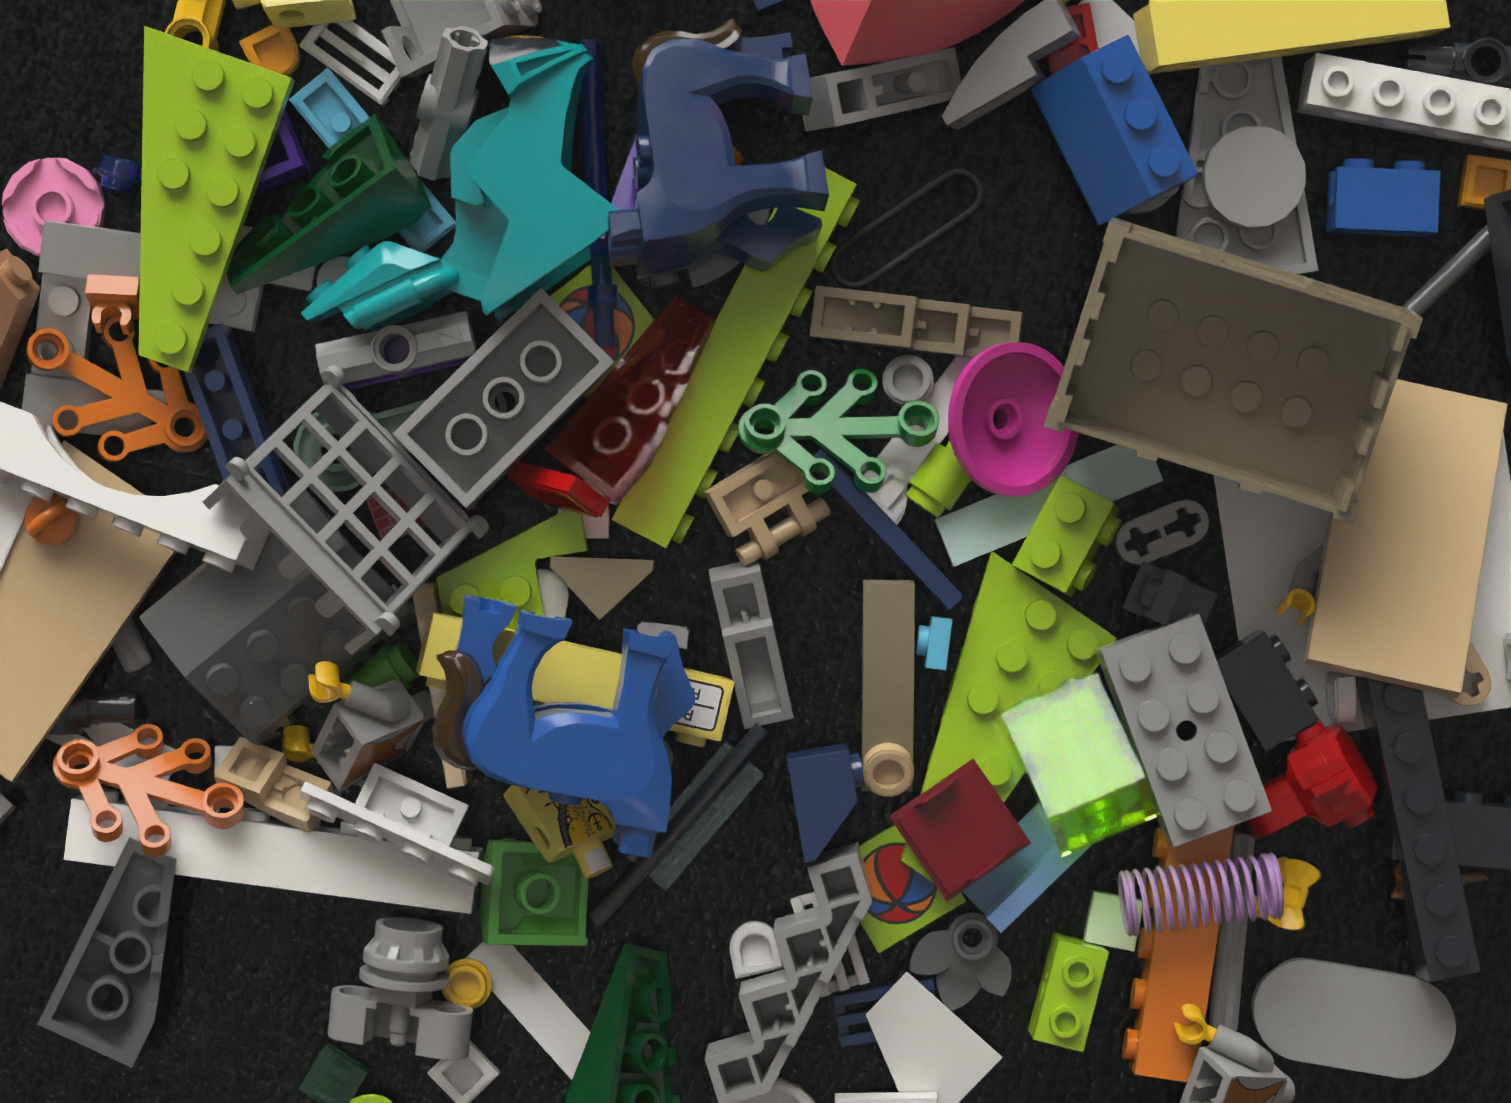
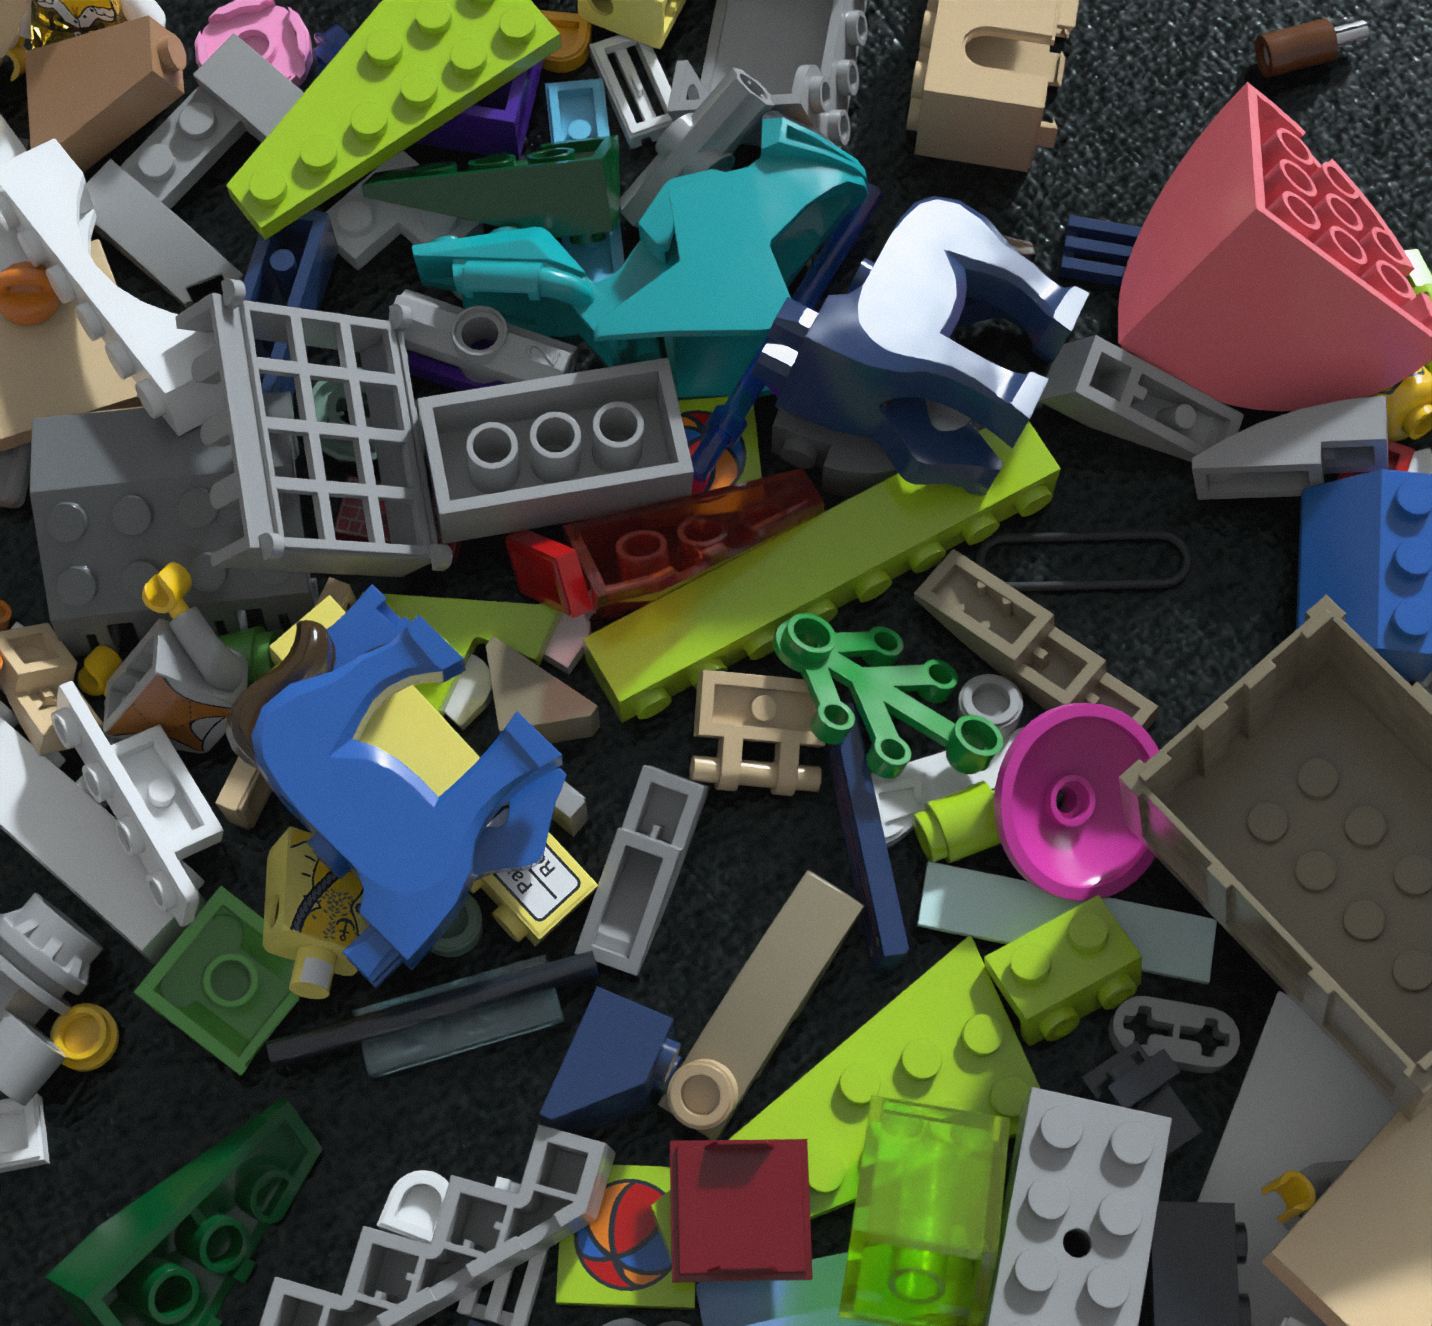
camera: 30 degrees right, 20 degrees down
orange plant [26,316,208,462] -> none
orange tile [85,274,140,335] -> none
white sticker [466,942,590,1080] -> none
medium azure plate [915,616,952,670] -> none

